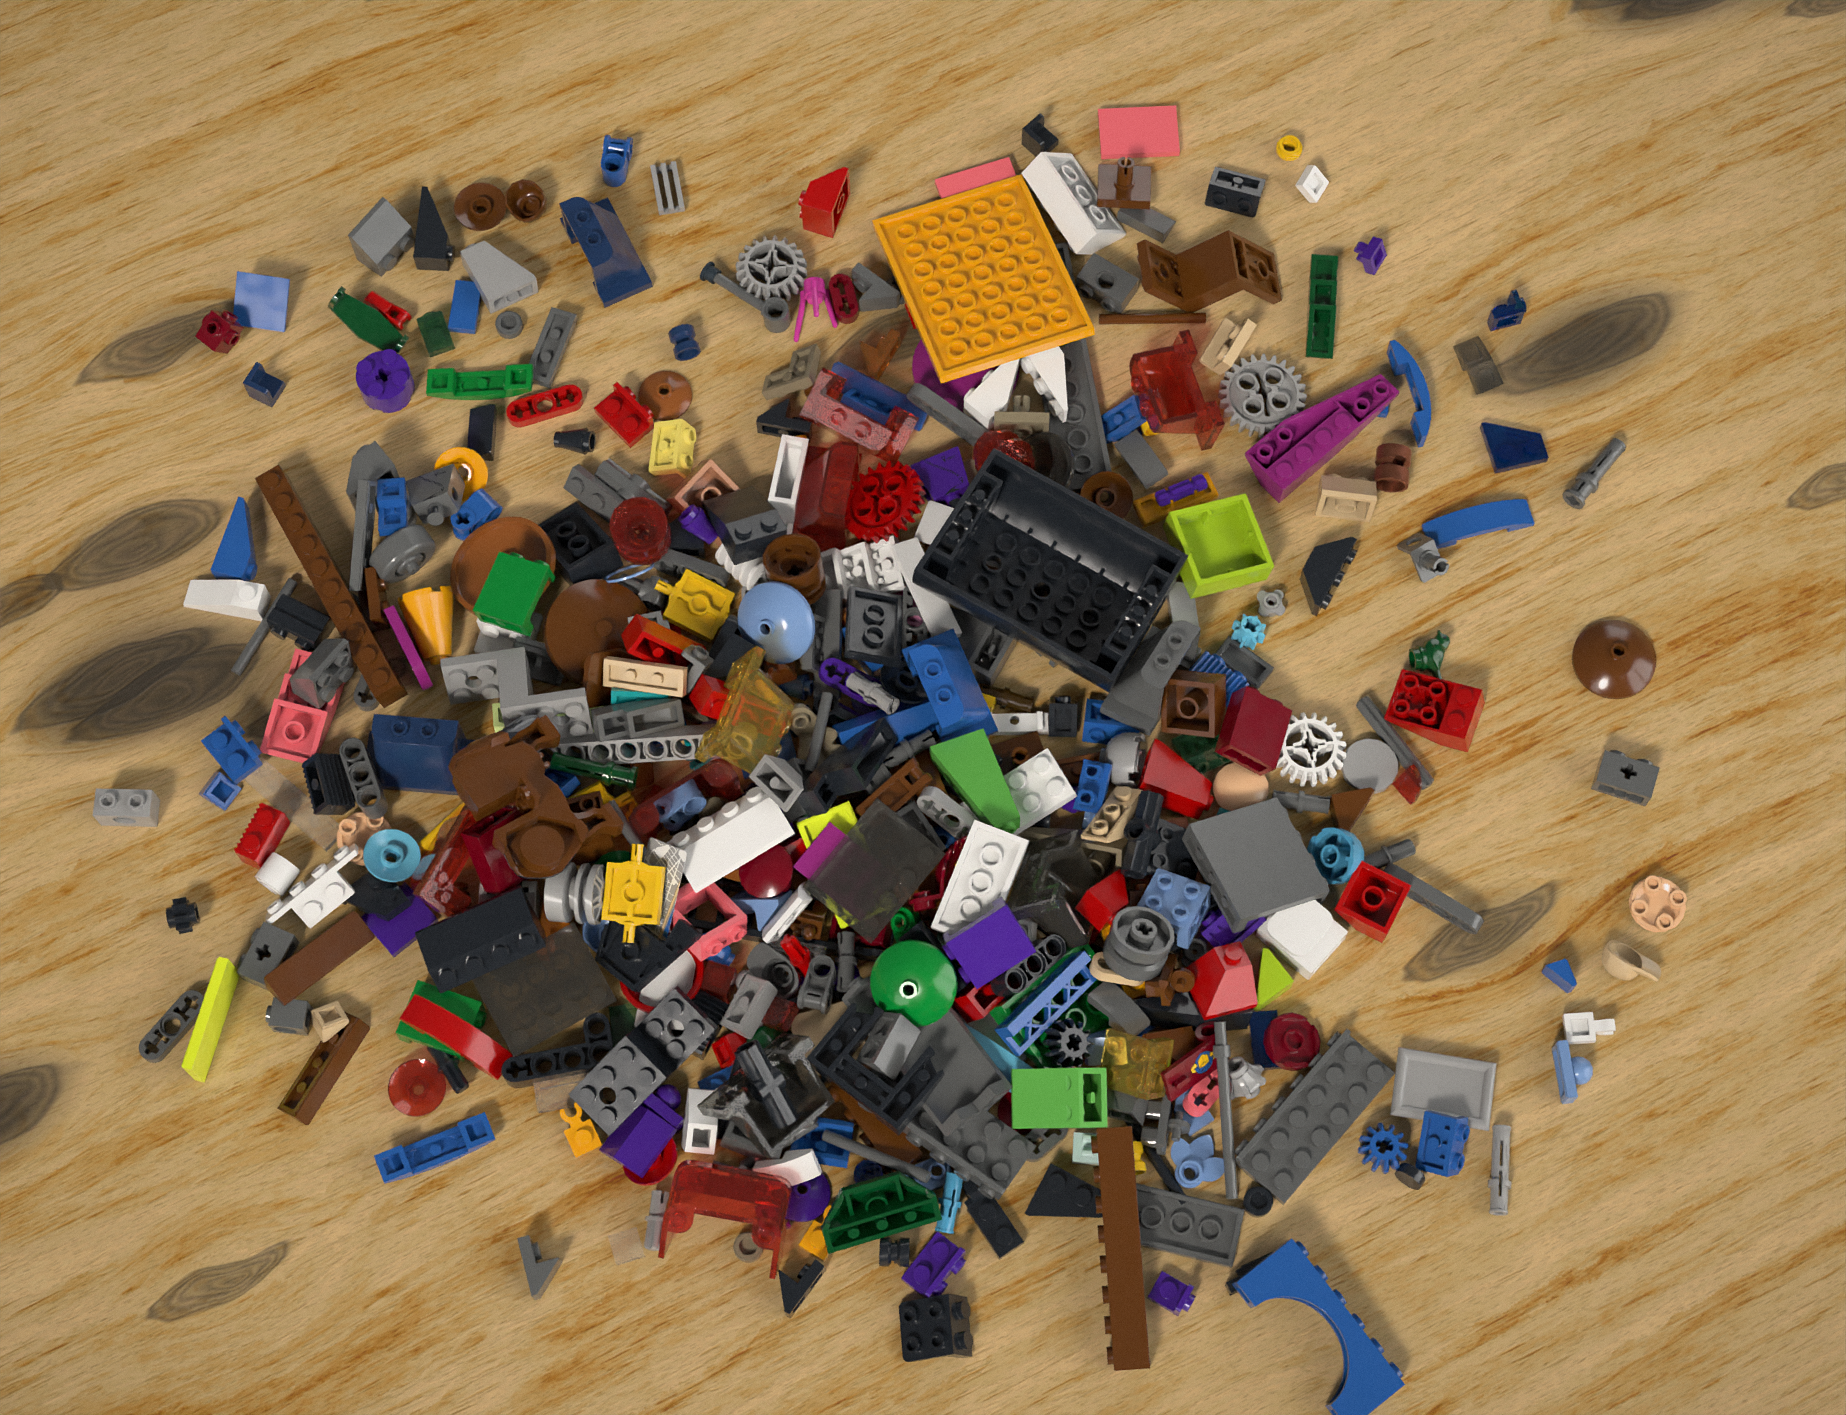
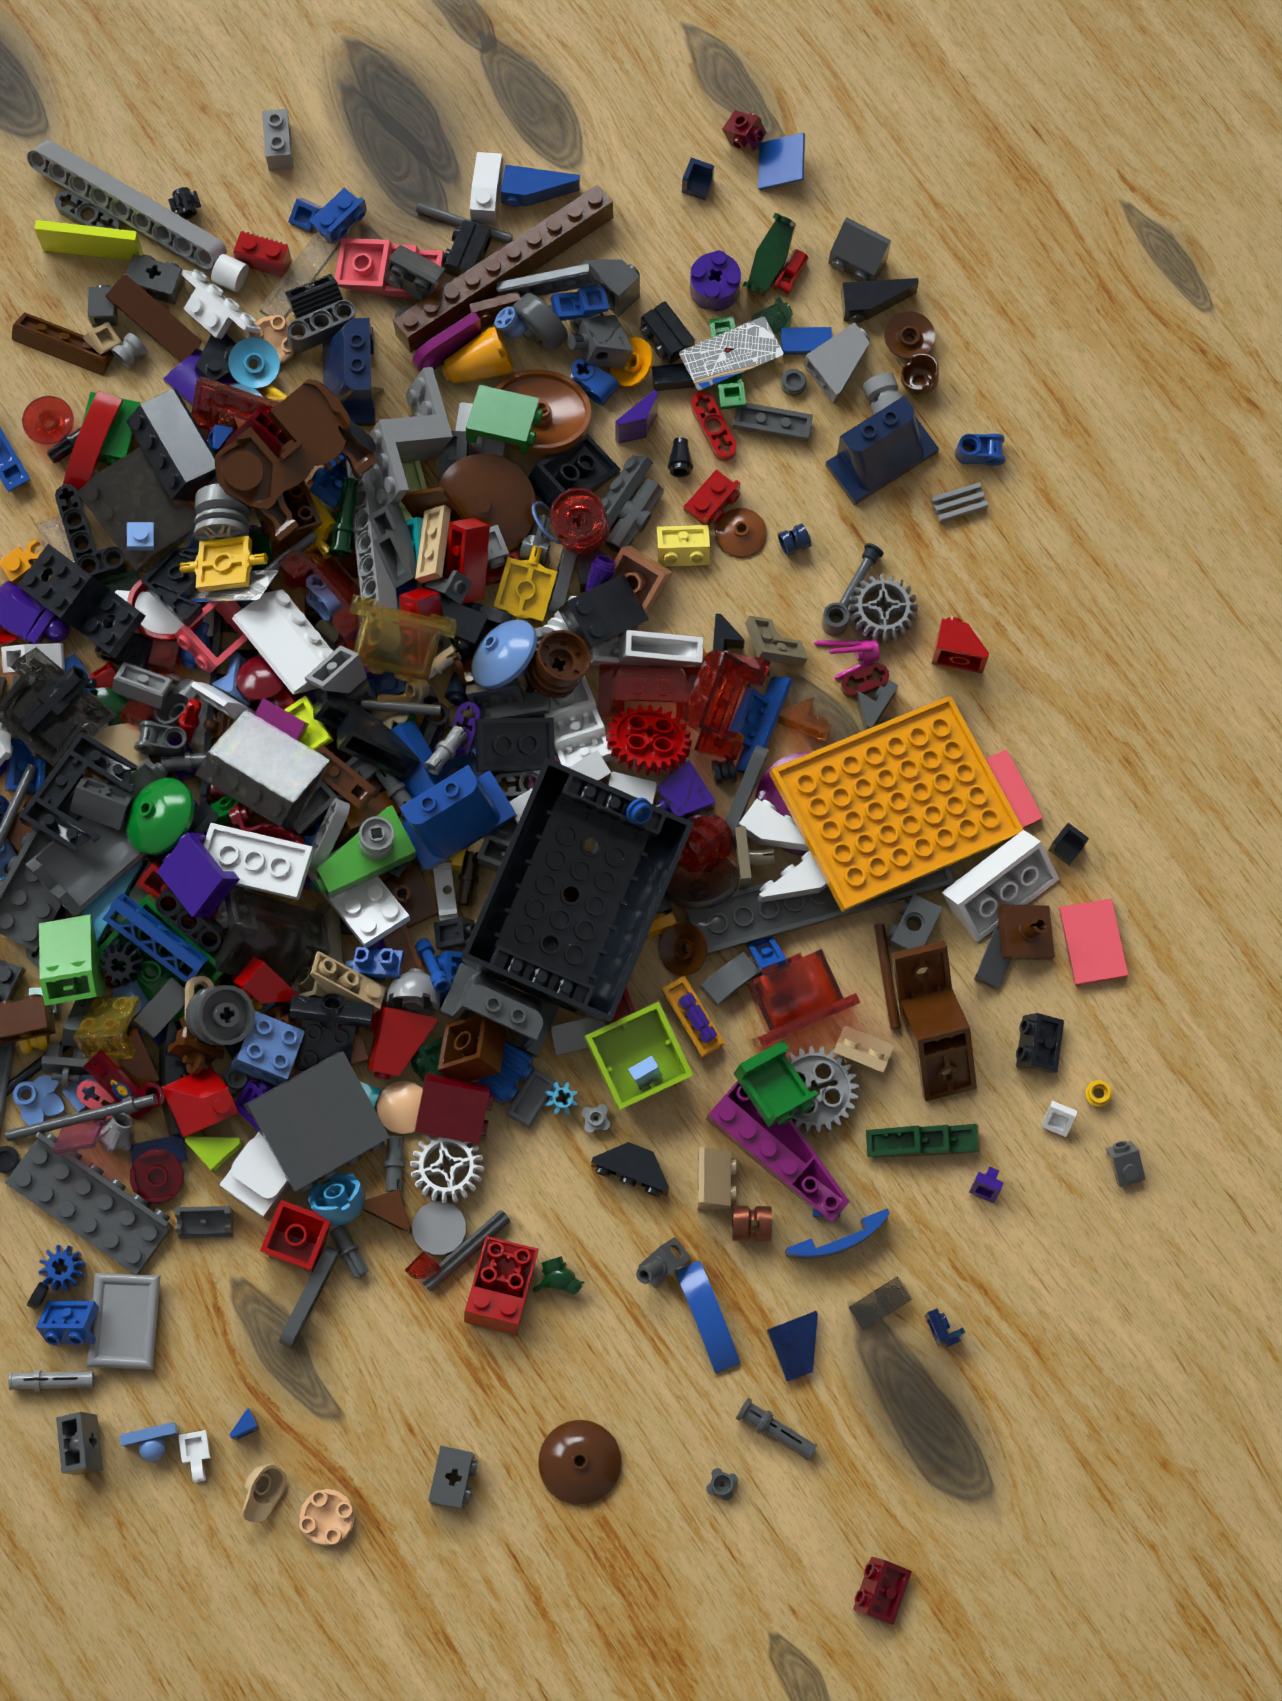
camera: 80 degrees right, 5 degrees up
none -> light grey beam [27,140,227,269]
none -> clear pink piece [53,1117,107,1155]
none -> dark grey brick [56,1412,103,1475]
none -> light grey wheel [111,333,147,369]
none -> light blue plate [127,522,154,551]
none -> dark grey hinge [175,1206,233,1239]
none -> blue slope [208,425,233,454]
none -> light grey wheel [358,816,394,860]
none -> blue bar [415,938,450,993]
none -> medium blue wheel [495,307,526,339]
none -> slope [615,390,658,444]
none -> blue plate [626,798,653,824]
none -> light blue slope [628,1056,662,1090]
none -> black brick [639,301,695,364]
none -> light grey sticker [679,316,784,390]
none -> dark grey plate [706,1468,738,1500]
none -> black wheel [711,756,737,786]
none -> green panel [733,1040,819,1127]
none -> dark red bracket [853,1557,912,1625]
none -> light grey wheel [863,372,903,414]
none -> dark grey bracket [1106,1141,1145,1187]

